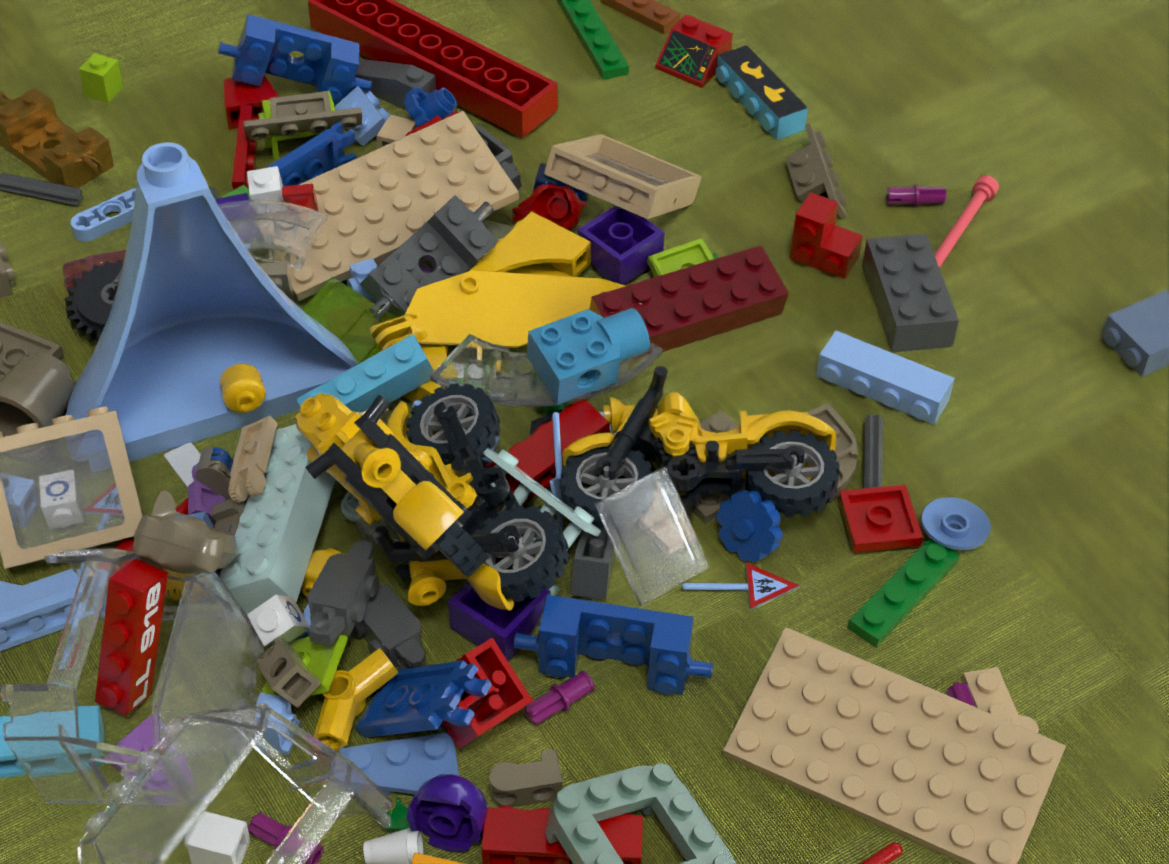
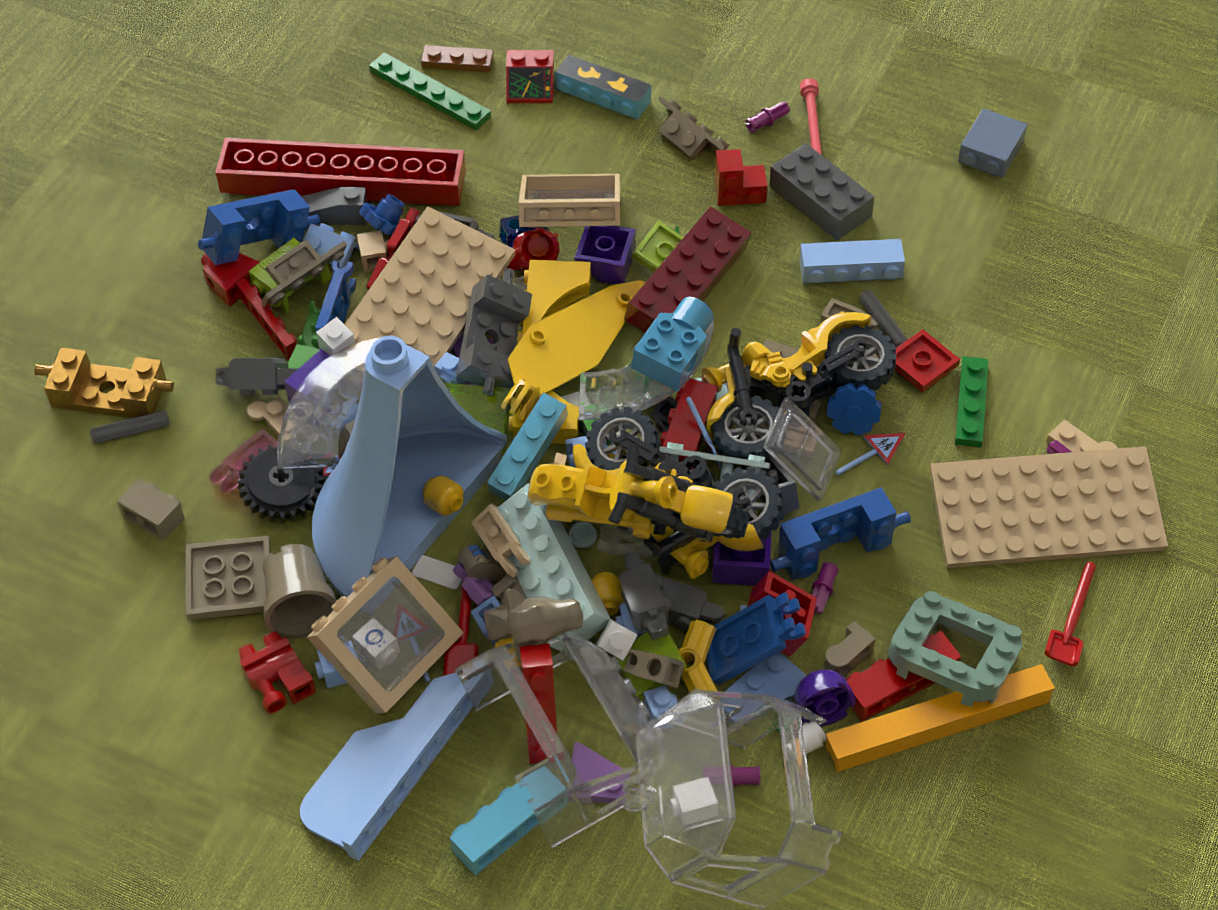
camera: 30 degrees left, 5 degrees up
light blue beam [71,188,136,242] -> none
lime brick [79,53,124,103] -> none
red tile [282,184,318,214] -> none
medium blue dish [921,497,991,550] -> none

